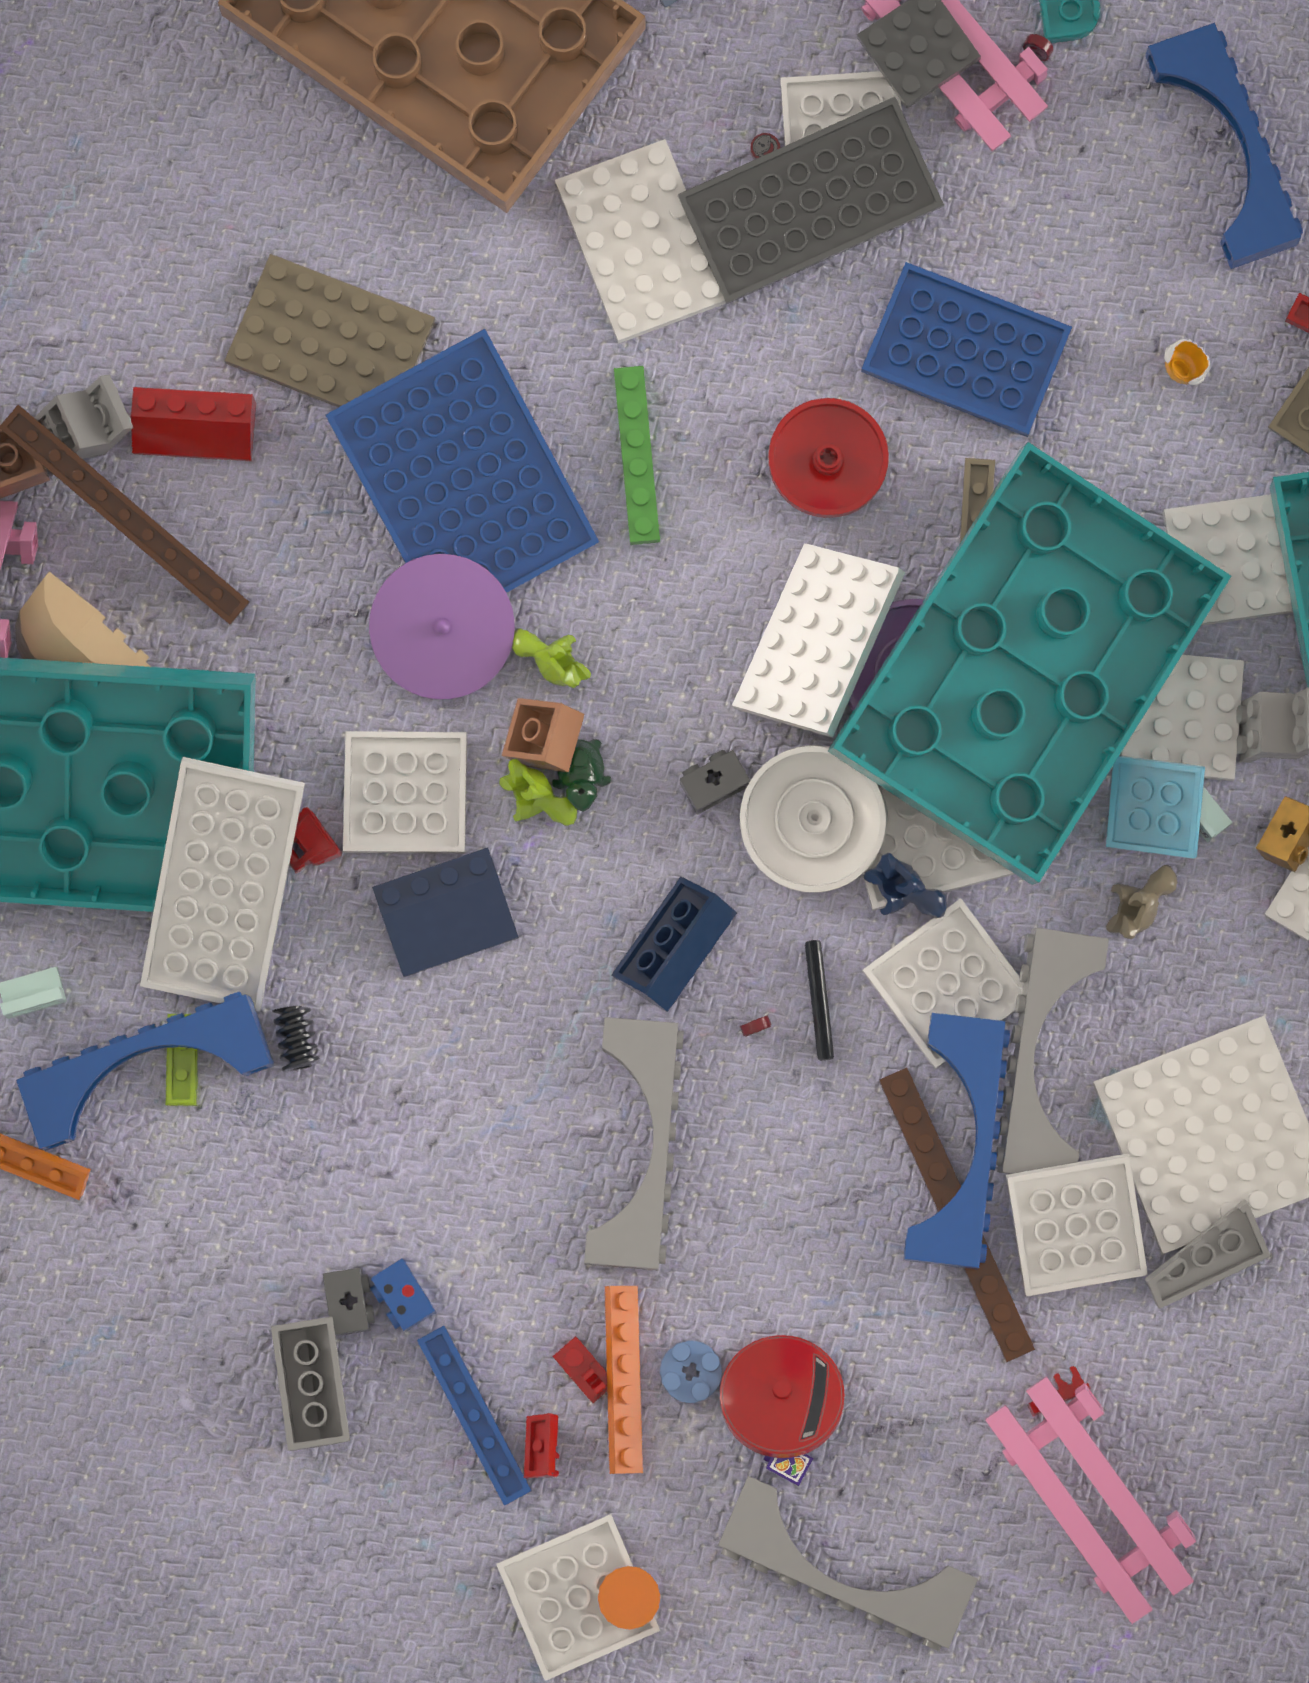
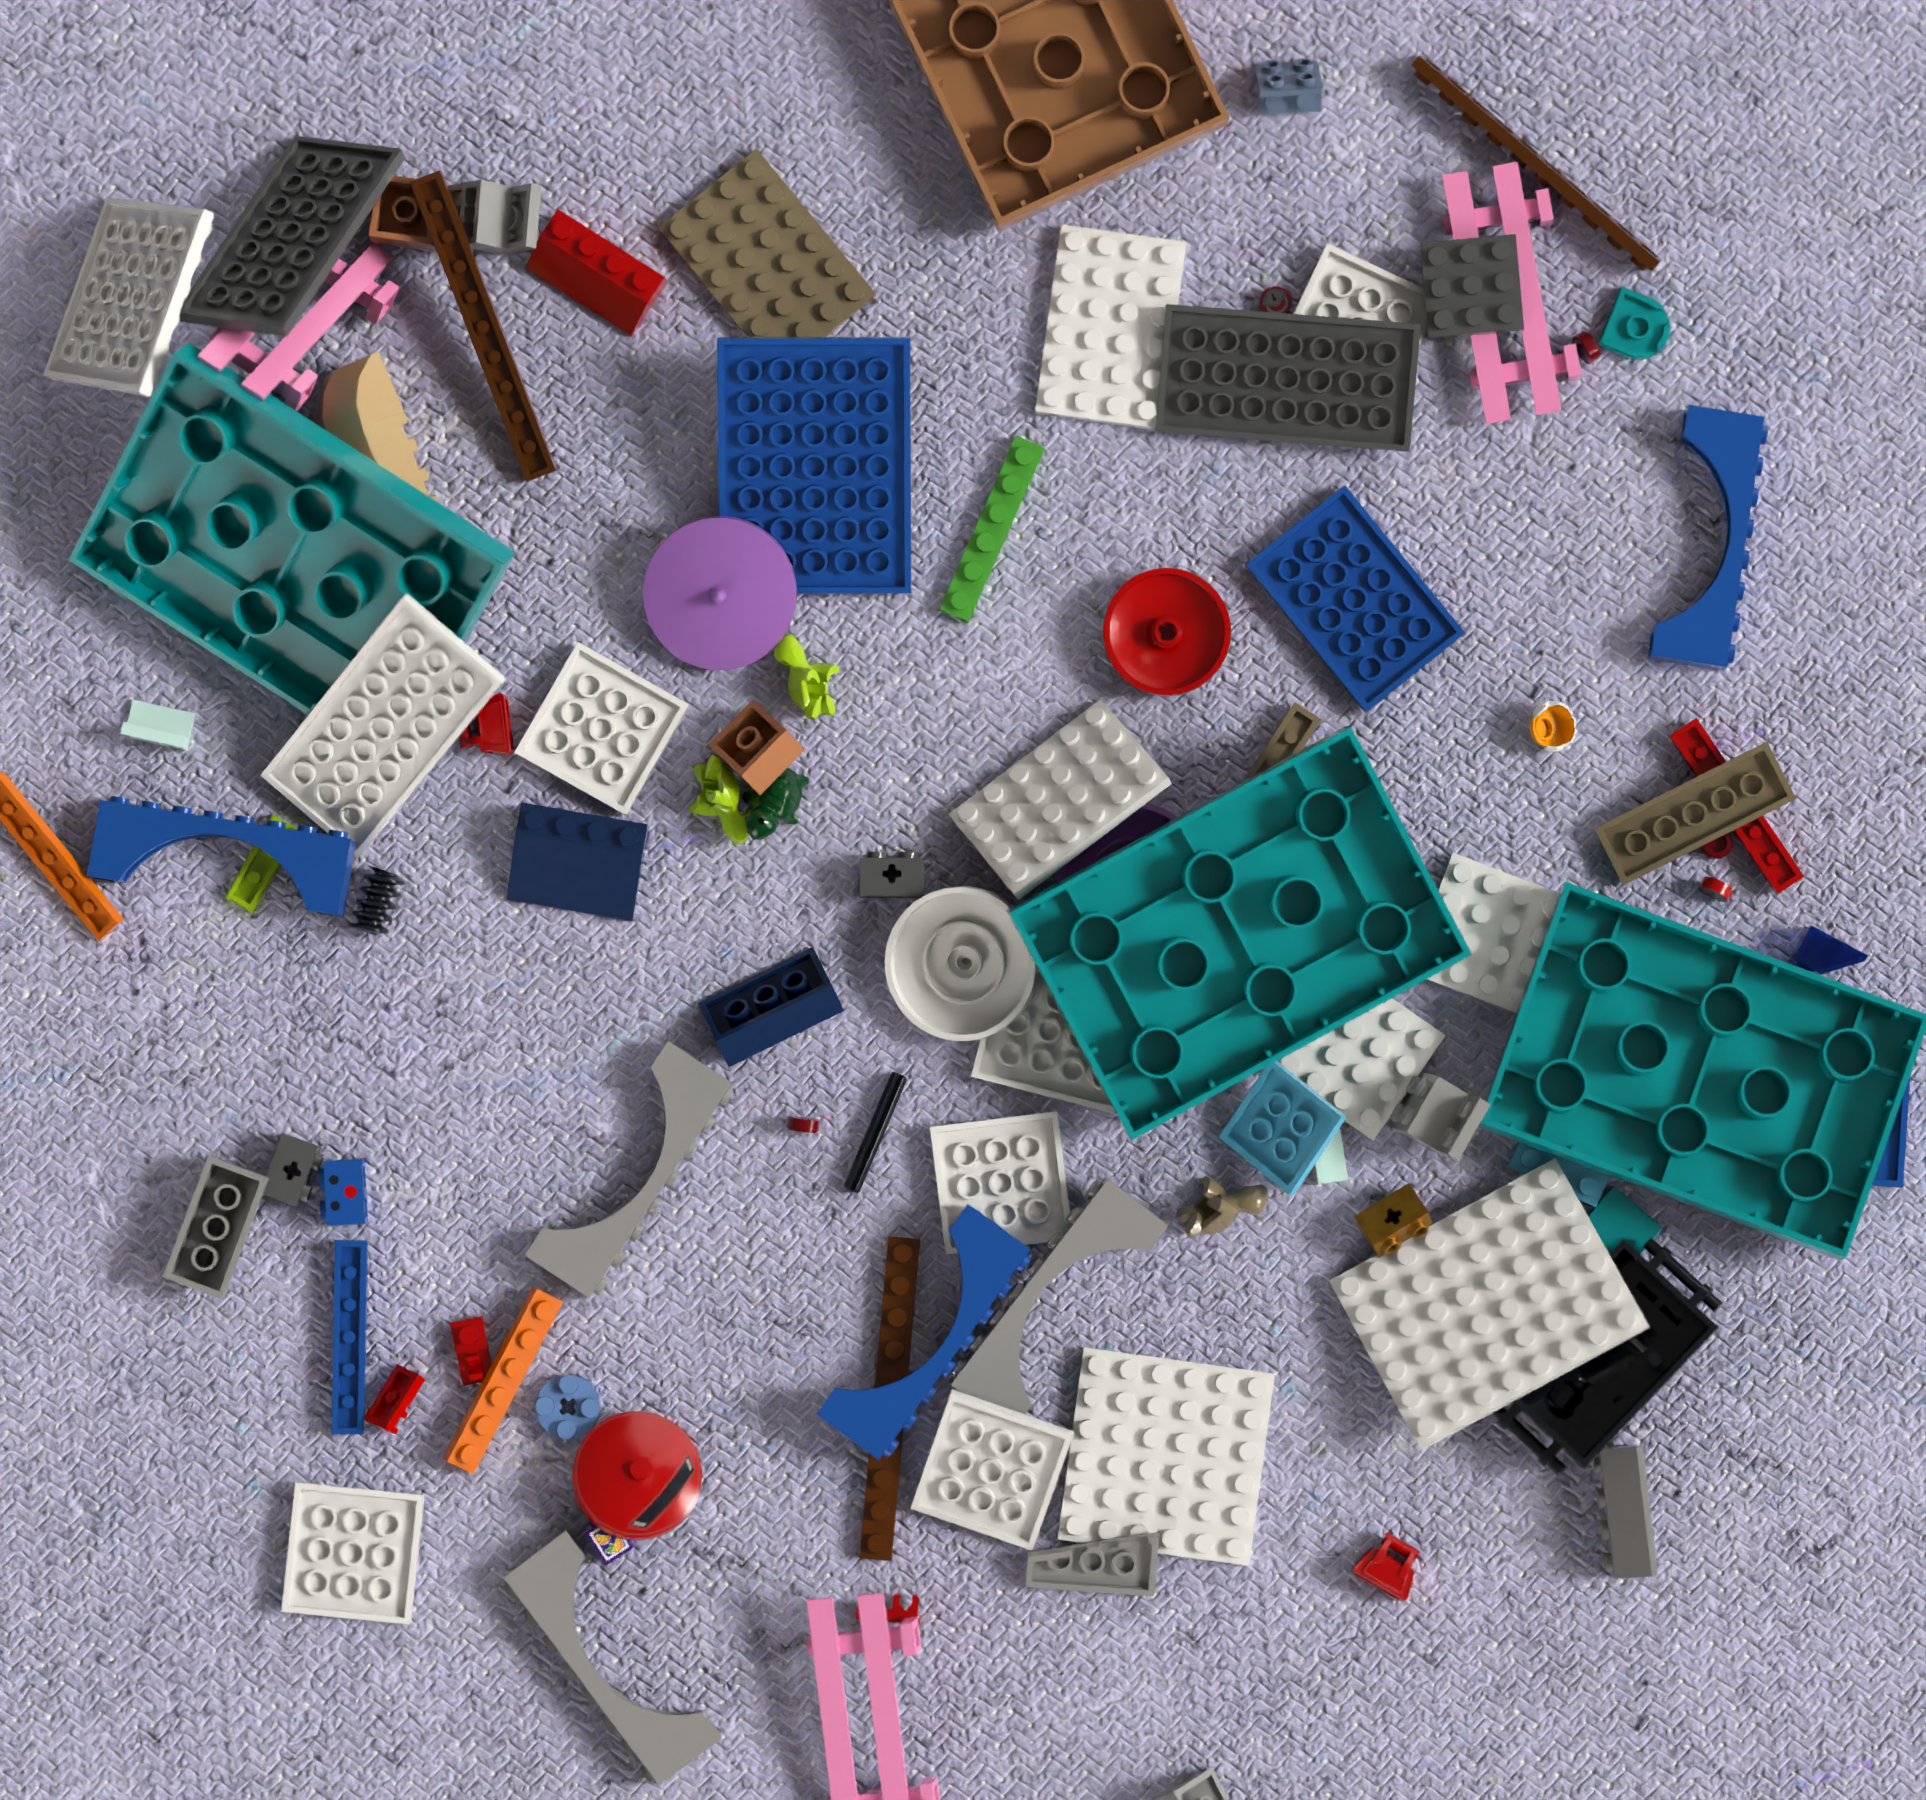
camera: 20 degrees right, 5 degrees up
orange tile [598,1566,661,1630] -> none
dark blue animal [863,852,947,918] -> none

